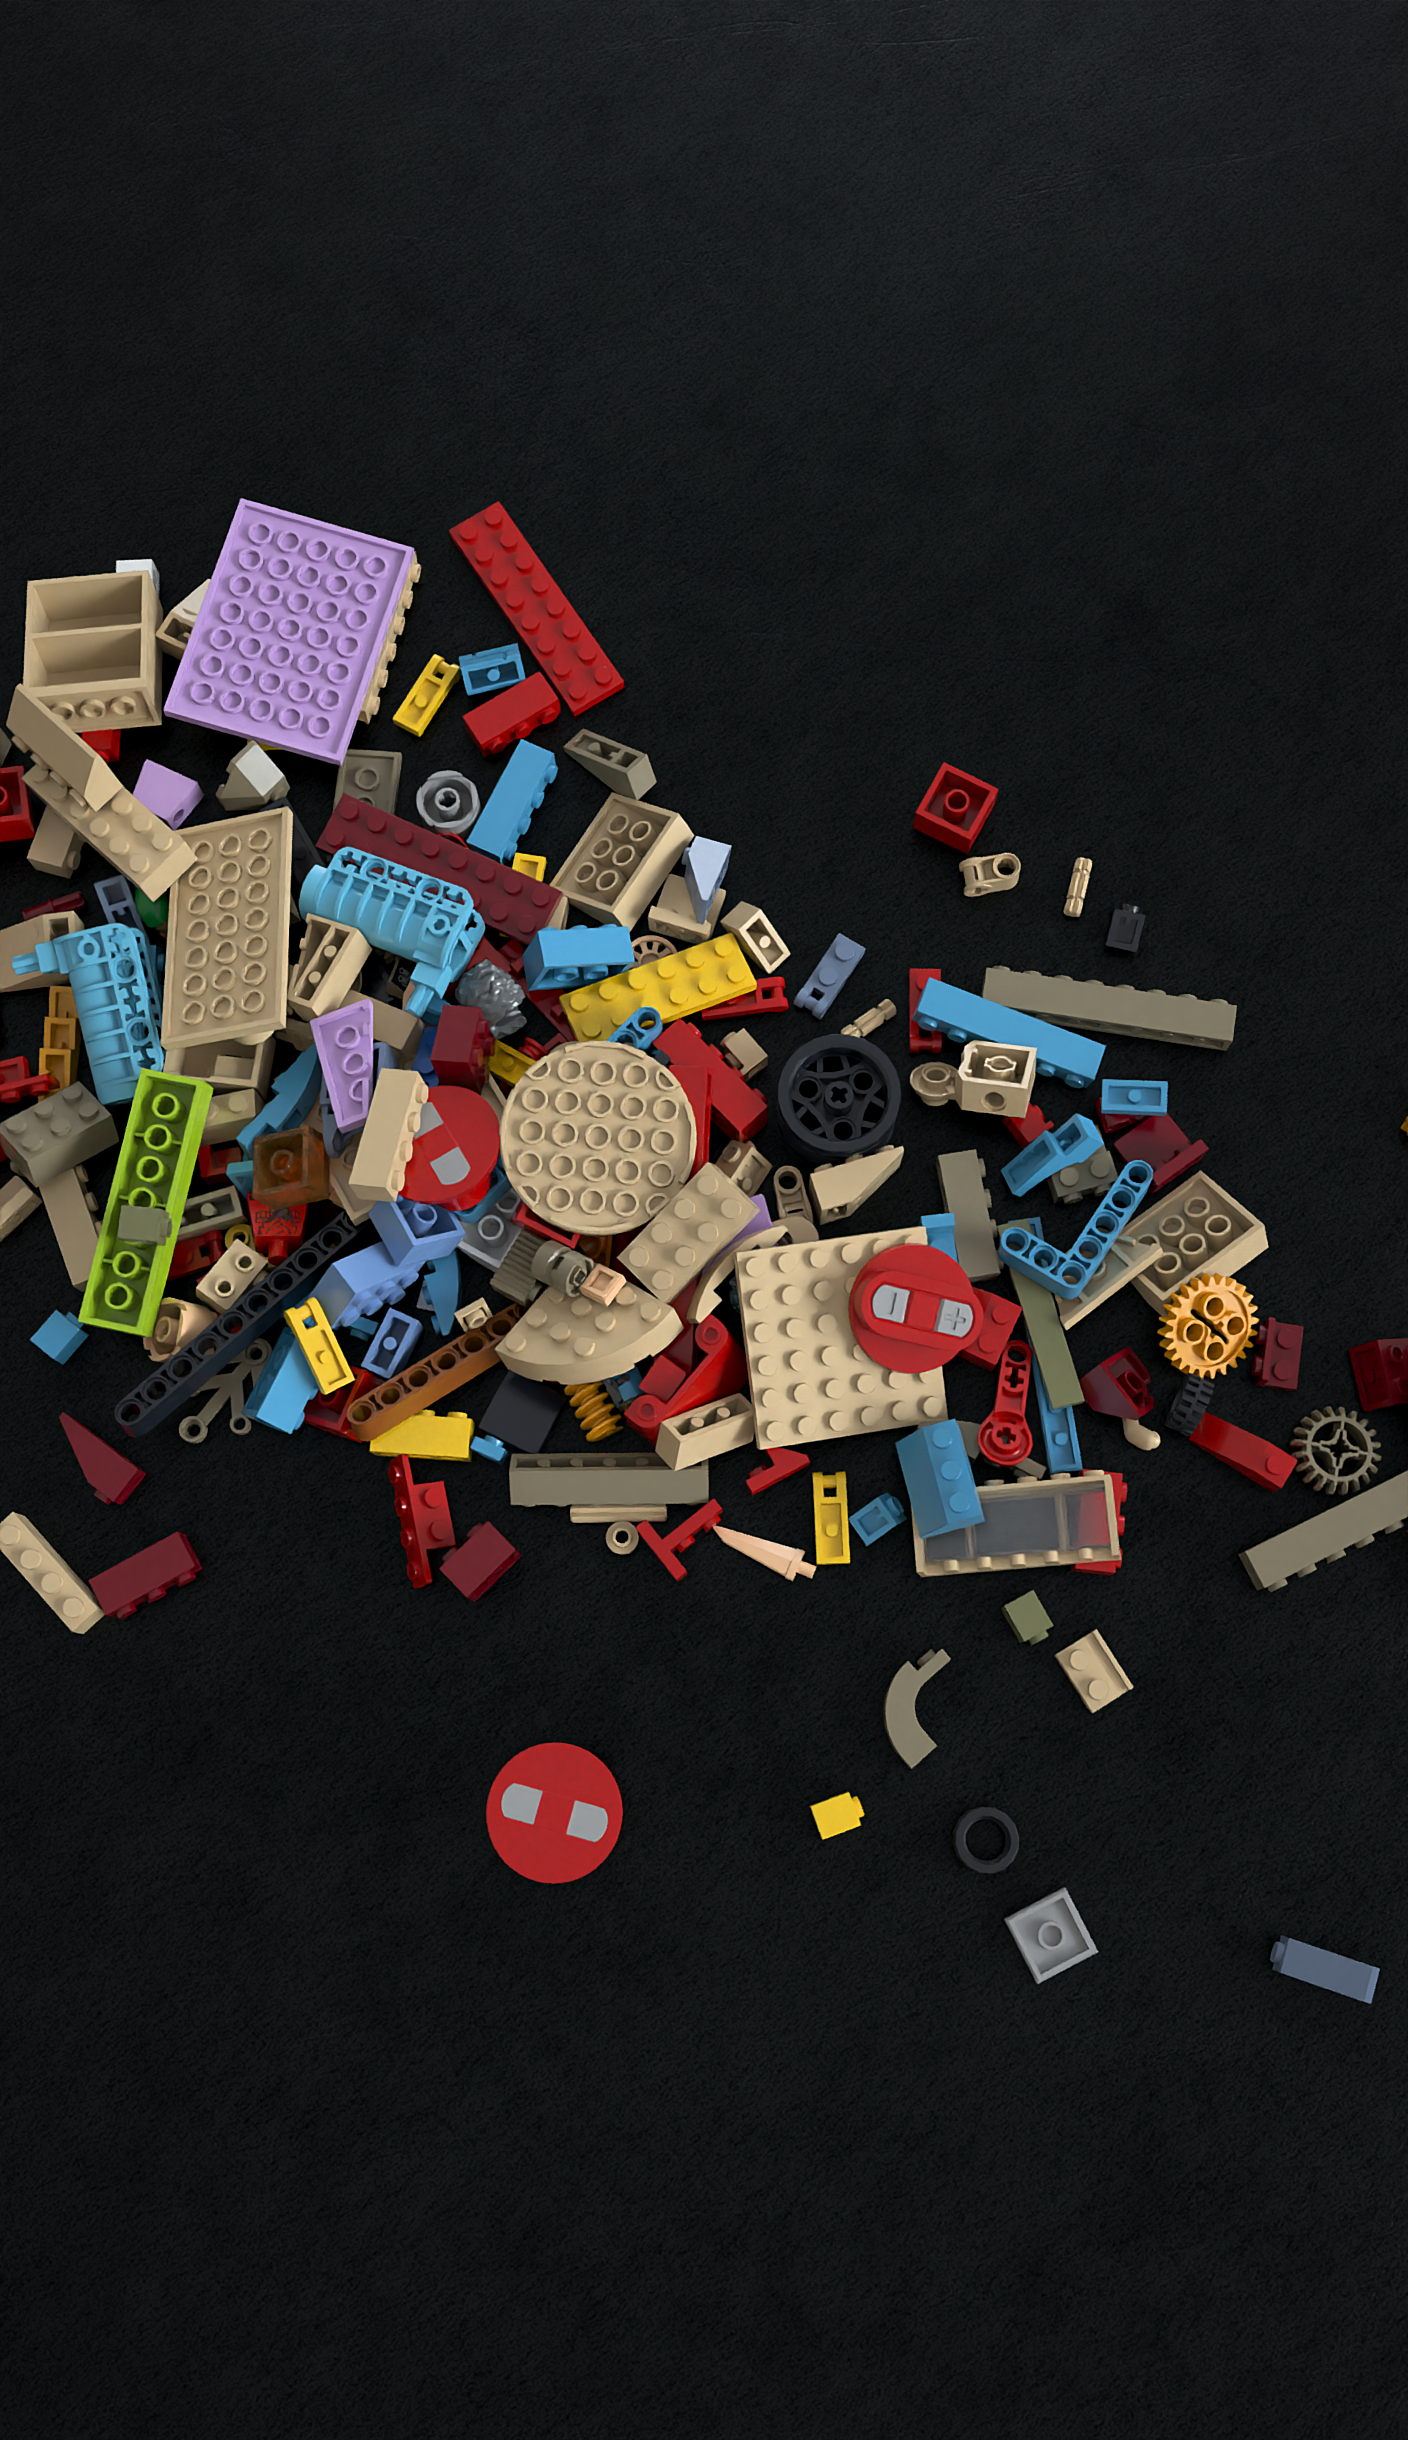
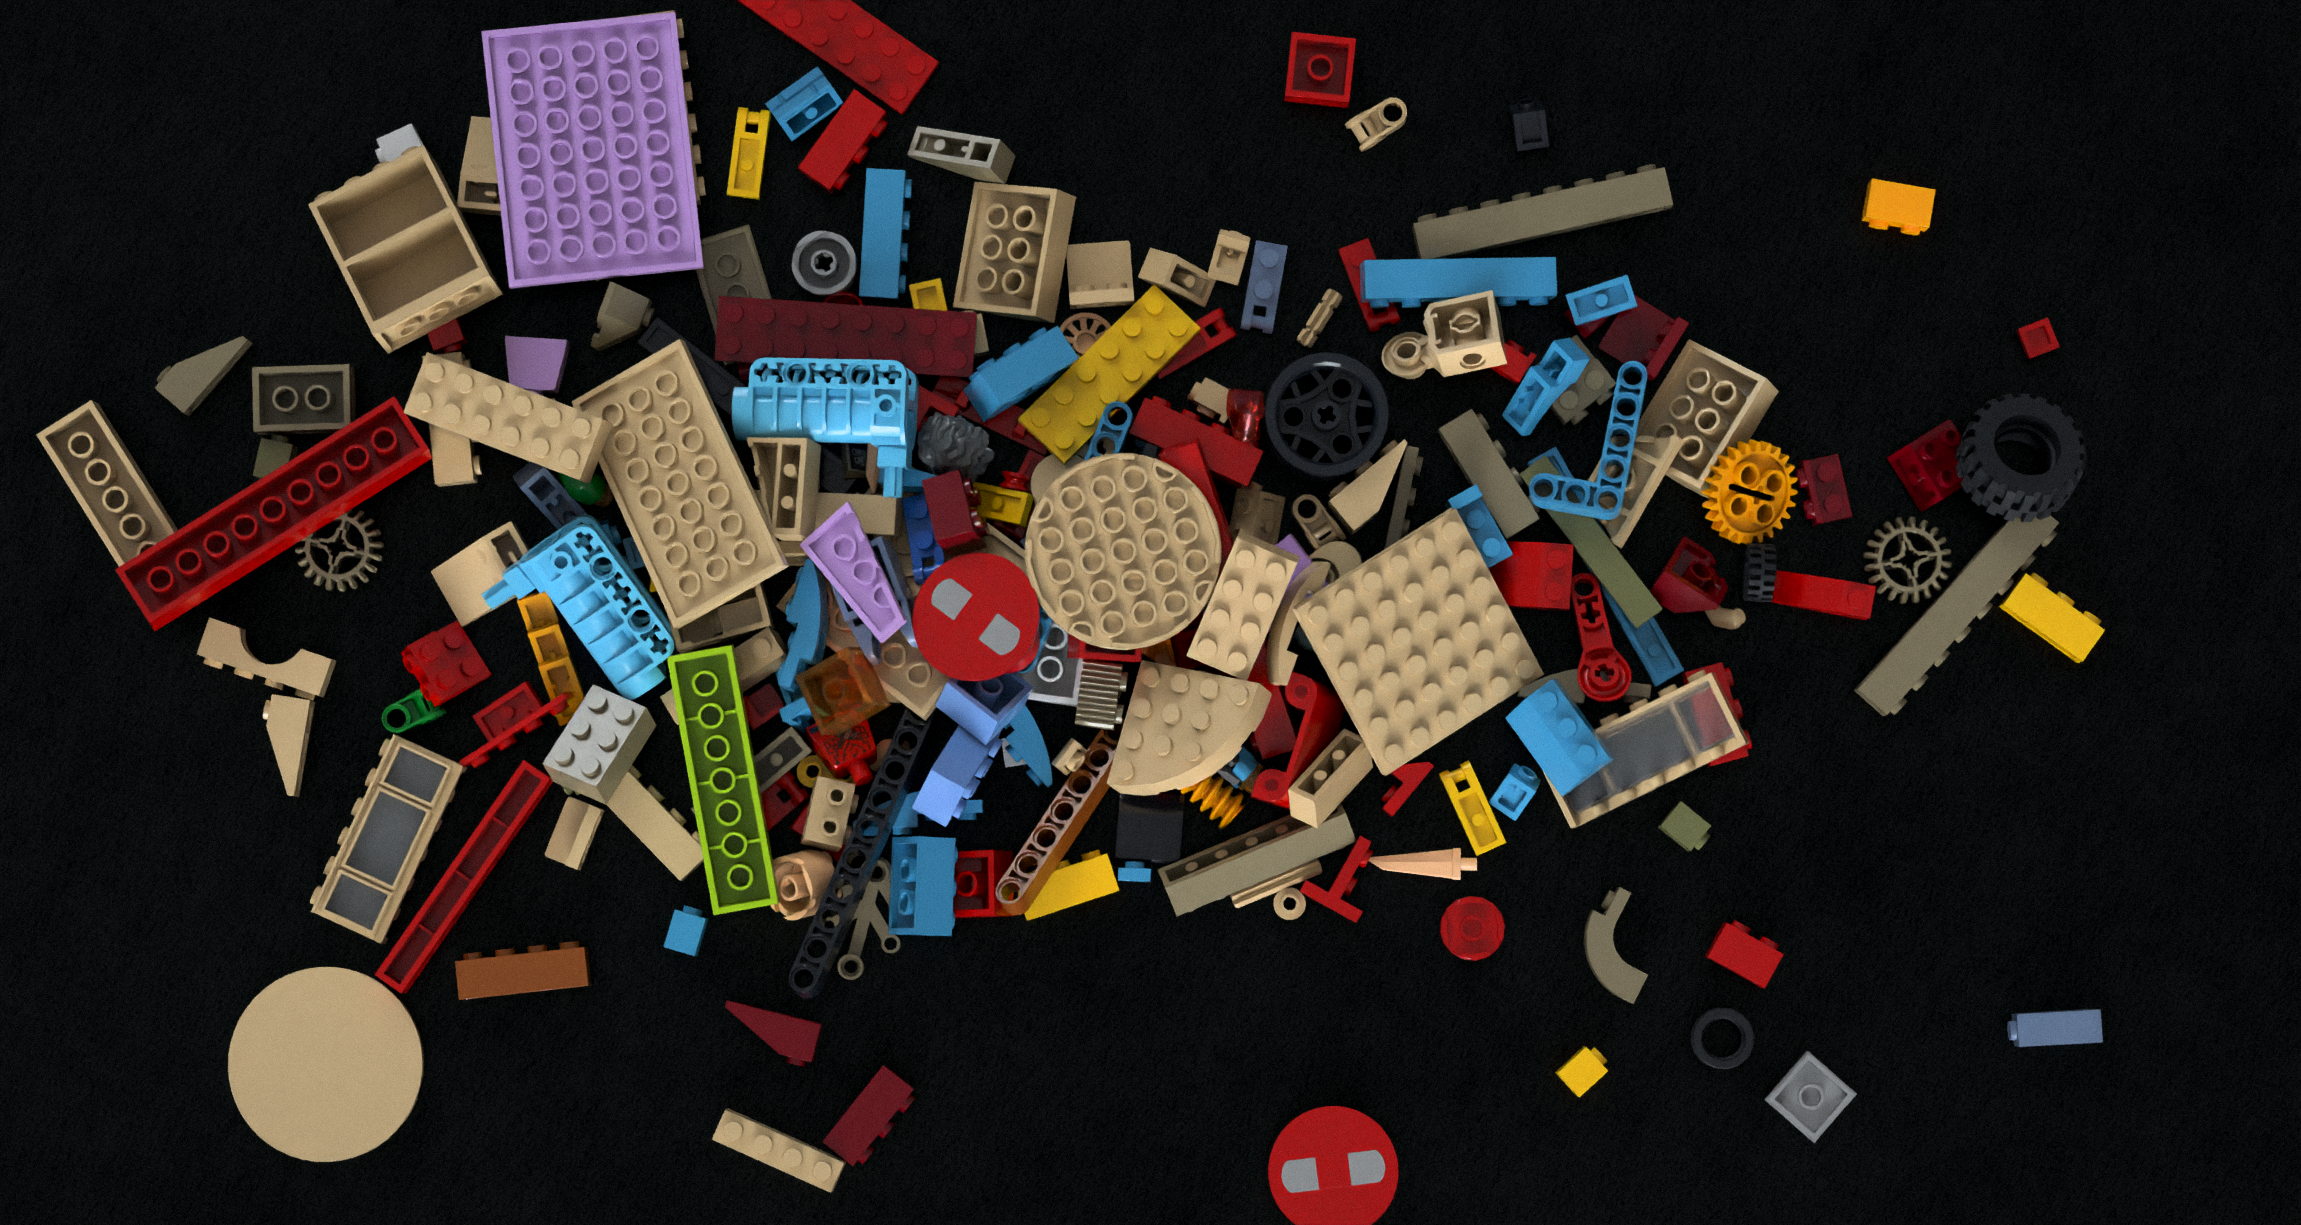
camera: 25 degrees left, 10 degrees up
tan slope [6,683,123,812] -> none
dark red axle [22,891,86,921] -> none
olive brick [117,1205,172,1246] -> none
yellow plate [284,1297,355,1395] -> none
tan brick [348,1068,428,1203] -> none
medium blue brick [361,1308,424,1381] -> none
red bracket [388,1454,456,1589] -> none
dark red brick [439,1521,522,1602] -> none
dark tan wheel [531,1240,594,1297] -> none
light nougat tile [579,1263,627,1307] -> none
red panel [638,1354,687,1405] -> none
slope [682,836,731,925] -> none
red piece [848,1243,983,1374] -> none
tan plate [1054,1629,1133,1713] -> none
tan axle [1064,857,1092,917] -> none
none -> tan bracket [1207,229,1251,286]
none -> clear red piece [1226,388,1265,442]
none -> dark tan plate [1384,445,1423,549]
none -> red tile [1440,896,1505,961]
none -> red brick [1705,920,1784,988]

